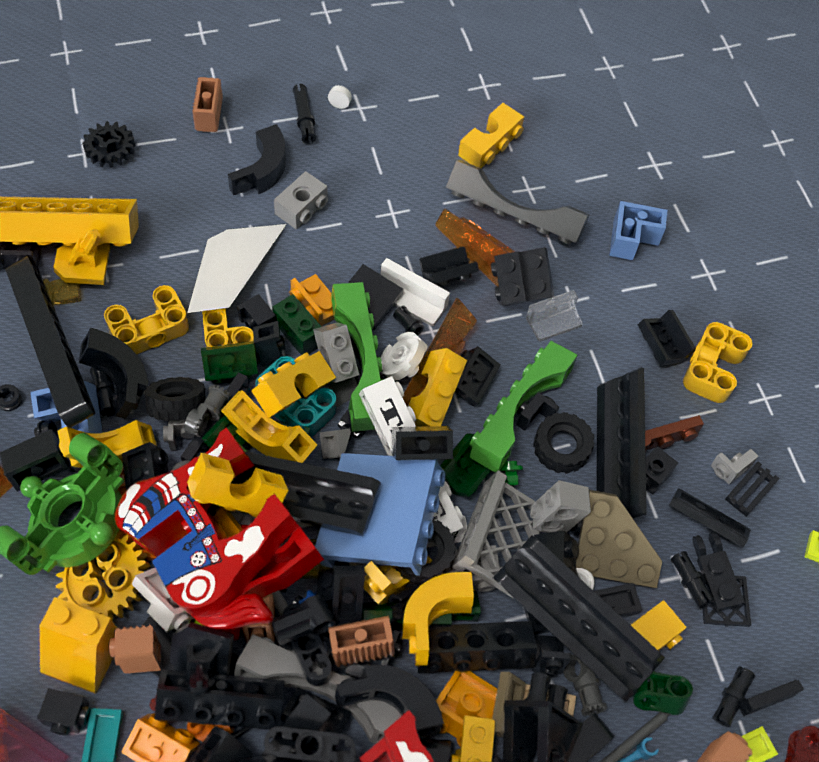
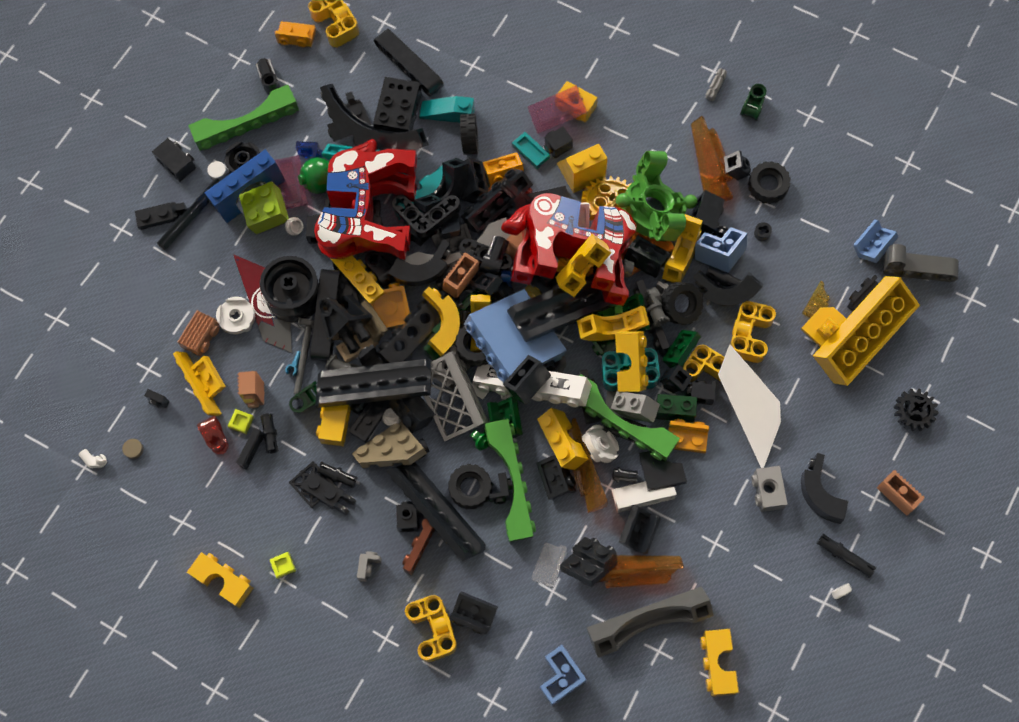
camera: 145 degrees right, 10 degrees up
black beam [5,255,96,429] -> none
nougat brick [109,625,161,674] -> none
light grey slope [320,428,351,459] -> none
light grey brick [530,480,591,533] -> none
black tile [669,488,751,547] -> none
black tile [725,462,779,517] -> none

